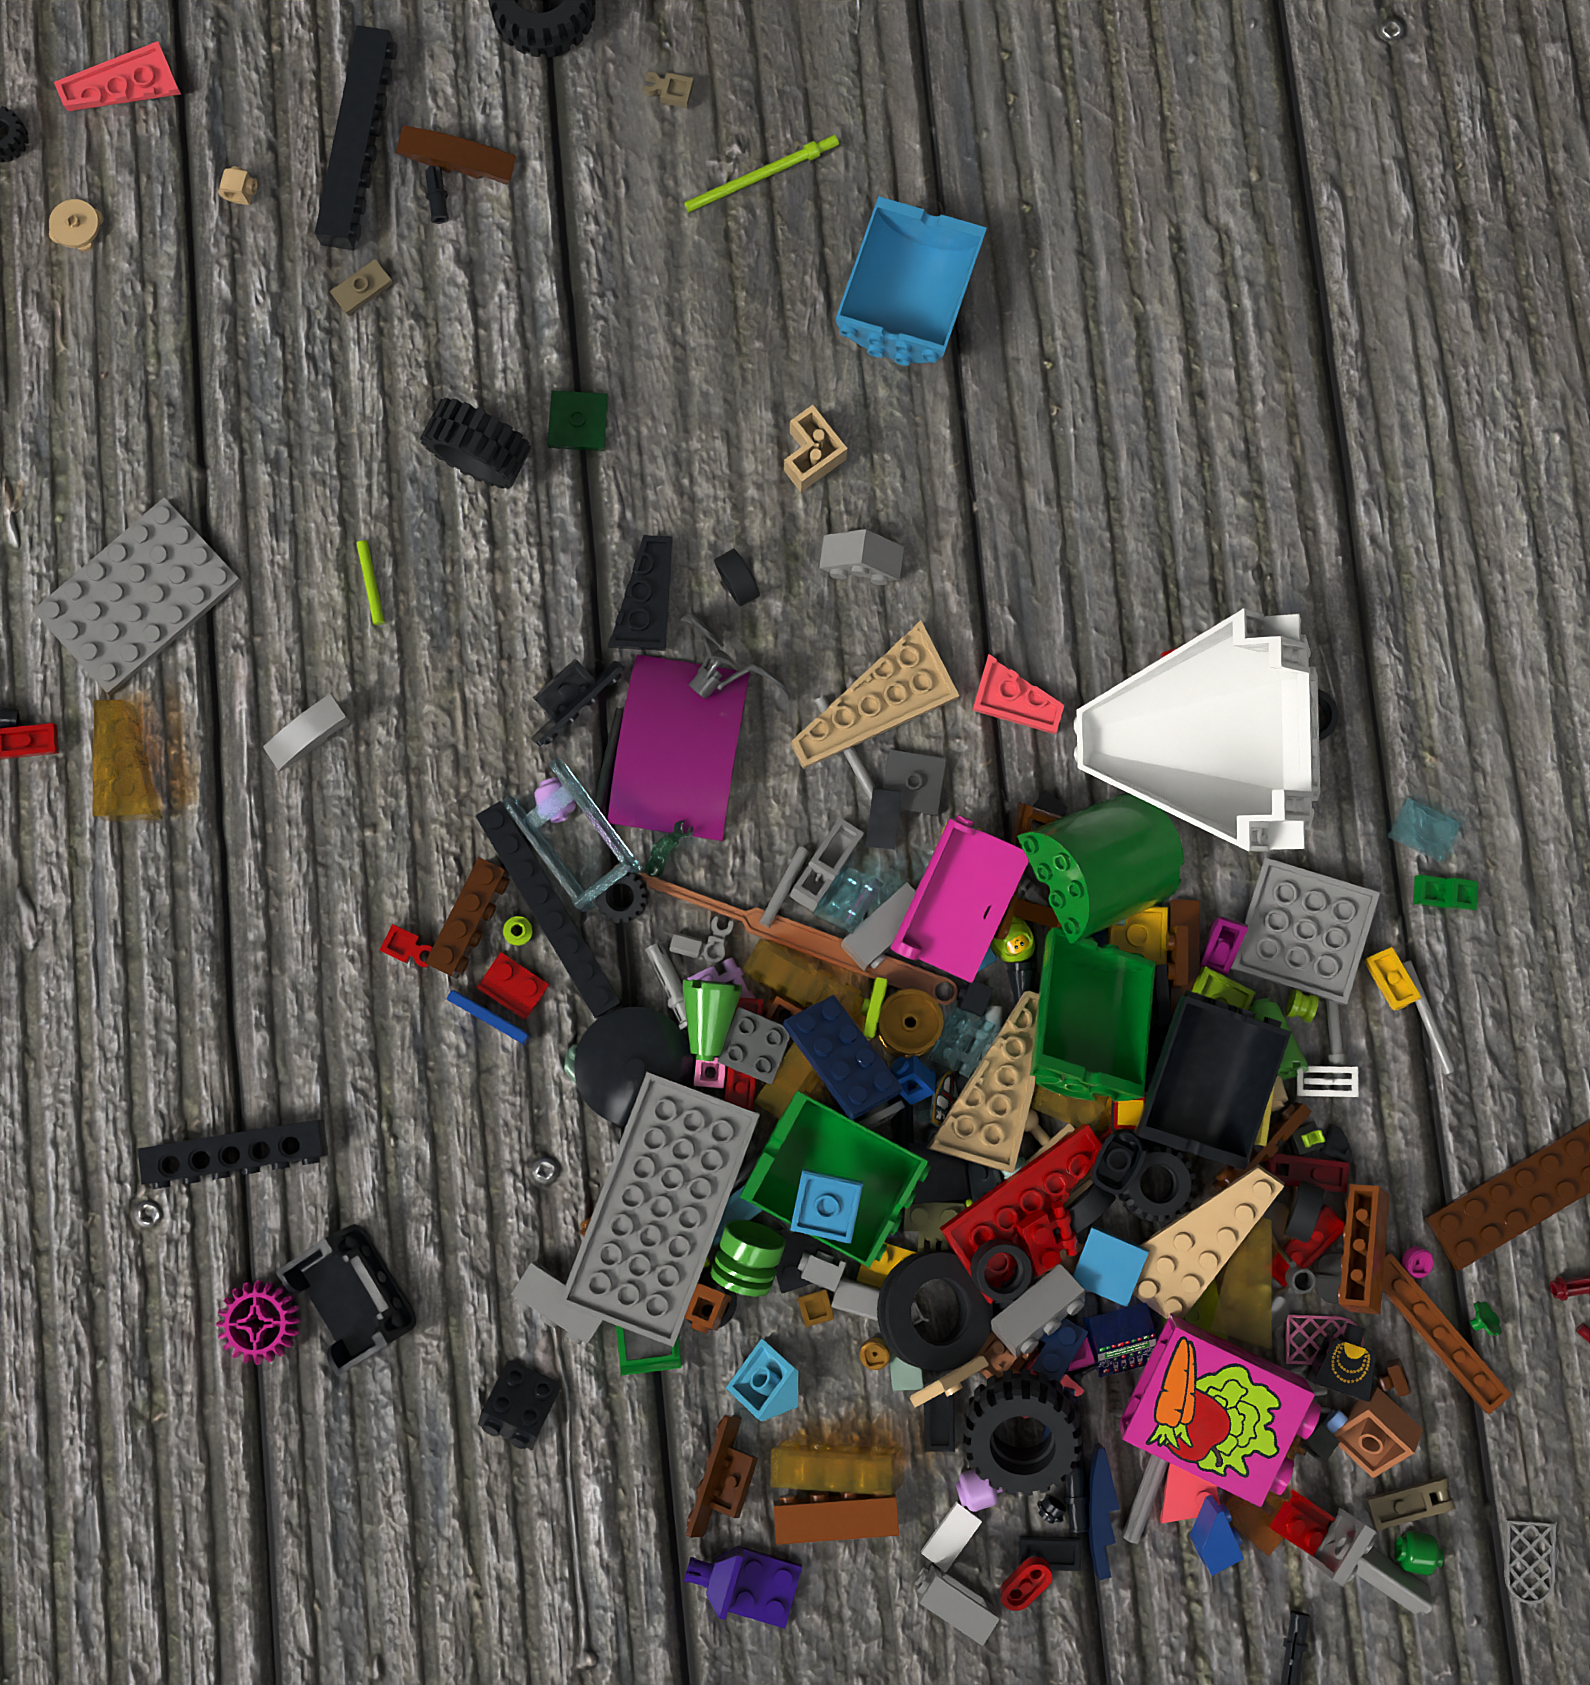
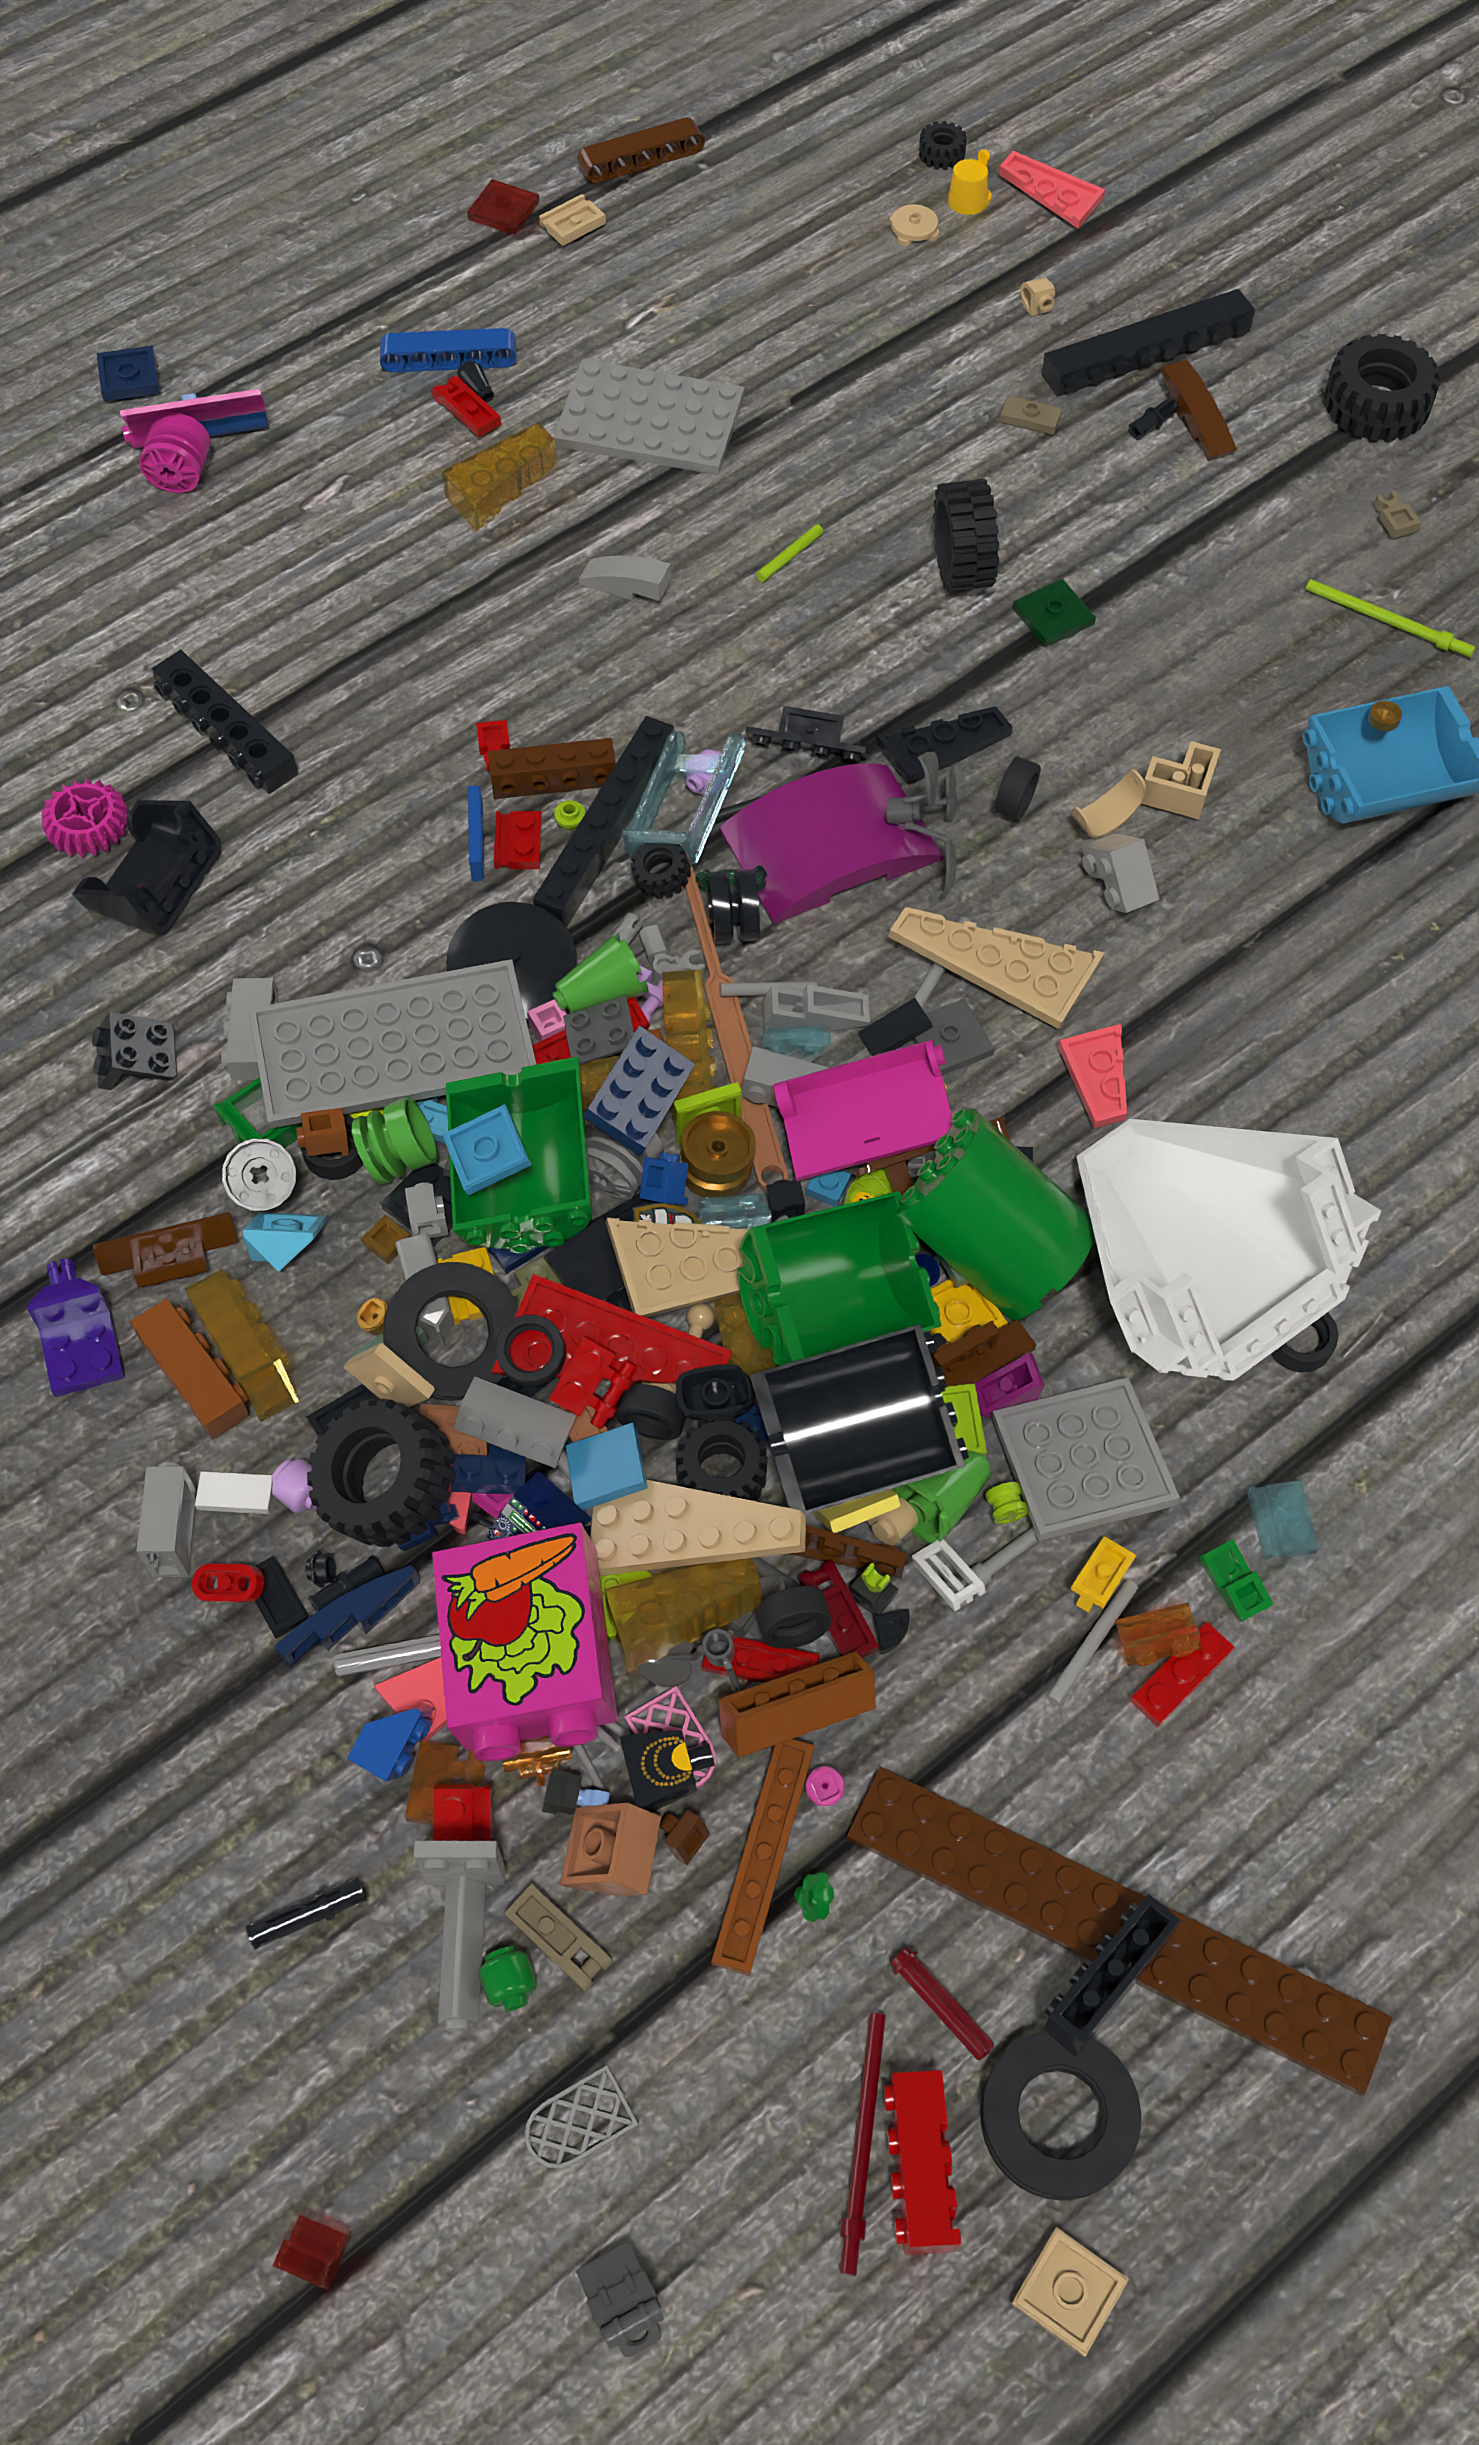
camera: 60 degrees right, 20 degrees down
none -> light grey wheel [222,1139,296,1211]
none -> black wheel [706,869,760,944]
none -> yellow hat [947,149,992,215]
none -> tan piece [1070,769,1146,838]
none -> clear orange bracket [1115,1602,1201,1666]
none -> red plate [1130,1621,1235,1728]
none -> pearl gold tile [1368,701,1402,732]

